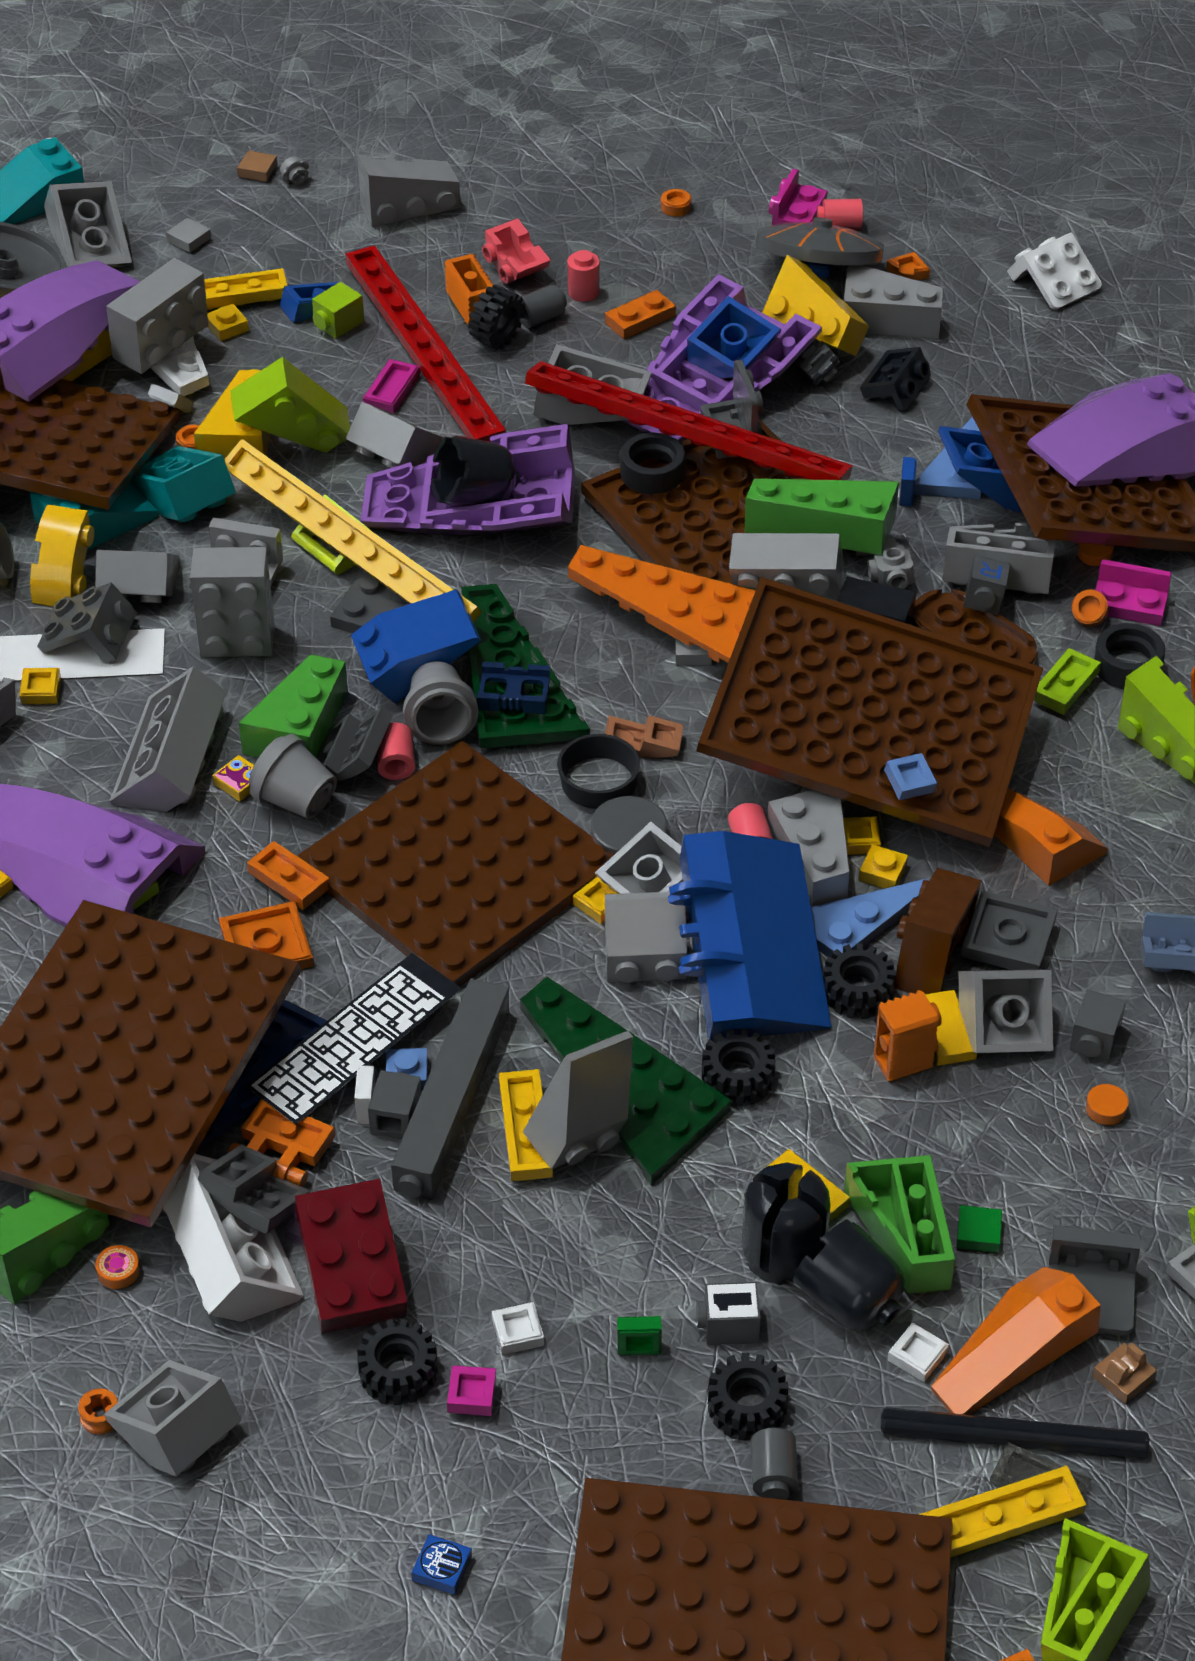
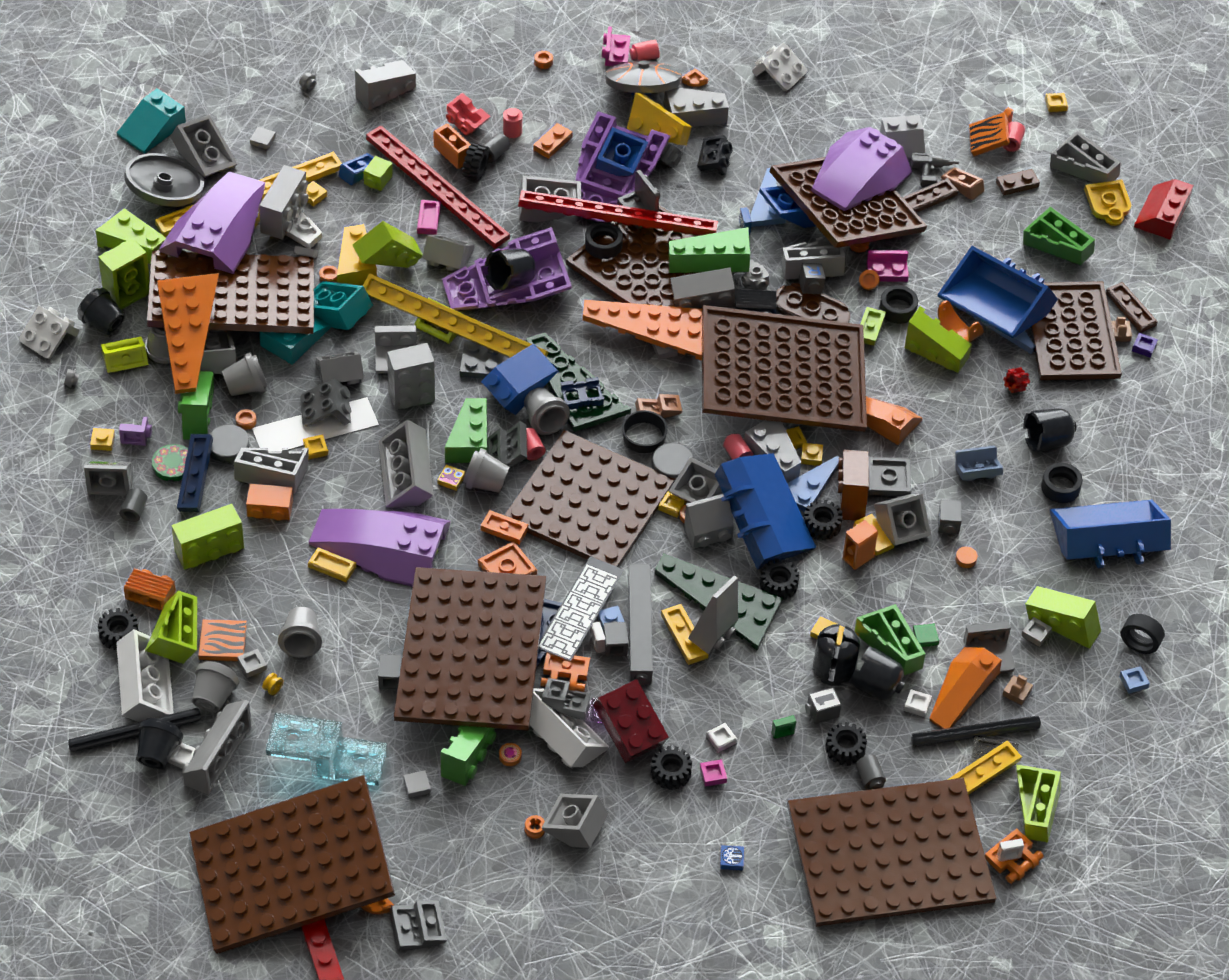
camera: 20 degrees left, 5 degrees up
yellow brick [30,504,94,607] -> none
medium nougat tile [237,151,278,182] -> none
medium blue plate [884,753,937,800] -> none

